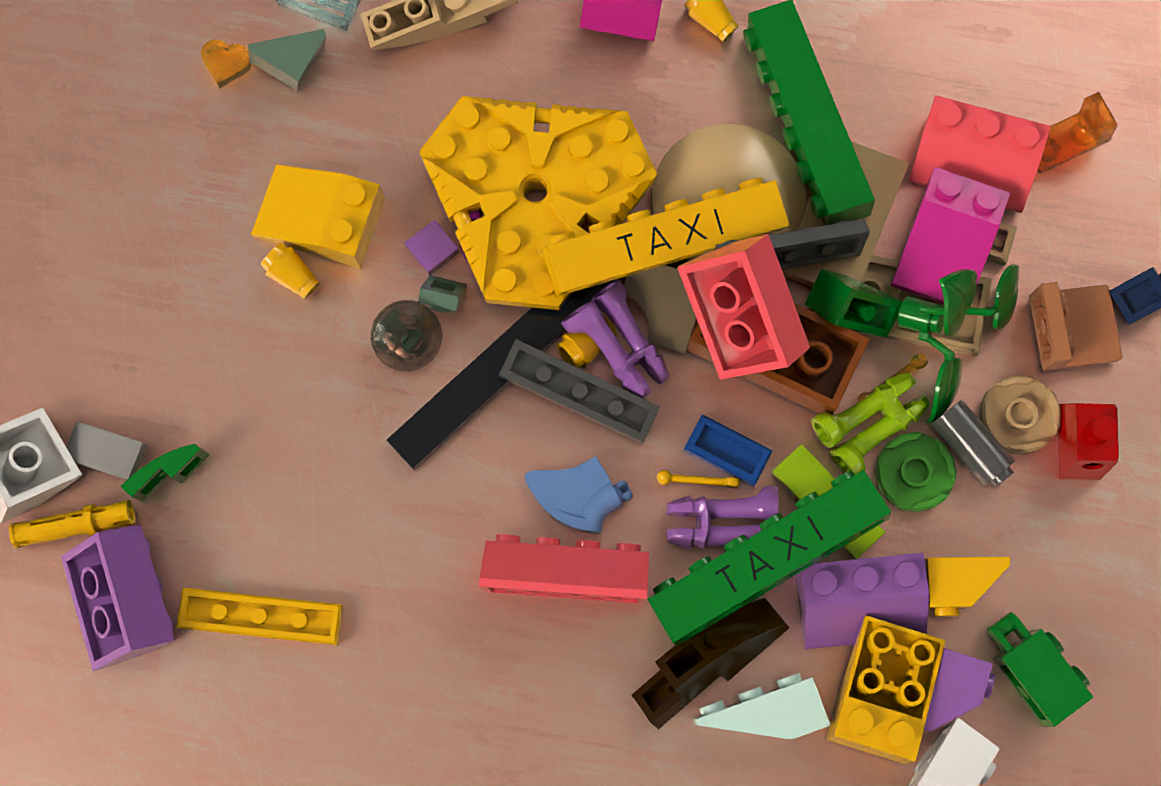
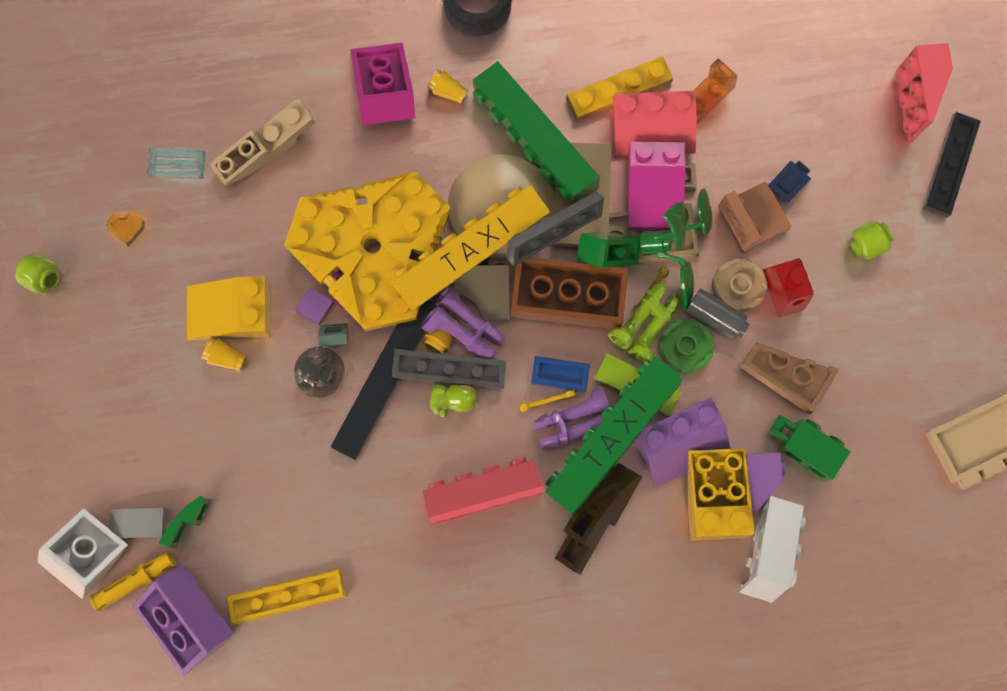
camera: 30 degrees left, 0 degrees up
sand green slope [248,29,326,91] -> none
medium blue arm [525,456,633,534] -> none
coral slope [677,234,810,380] -> none
light aqua slope [693,673,831,740] -> none
yellow slope [925,557,1011,617] -> none
none -> lime head [15,253,60,294]
none -> lime animal [430,382,477,417]
none -> yellow plate [566,56,674,121]
none -> medium nougat wing [740,343,839,415]

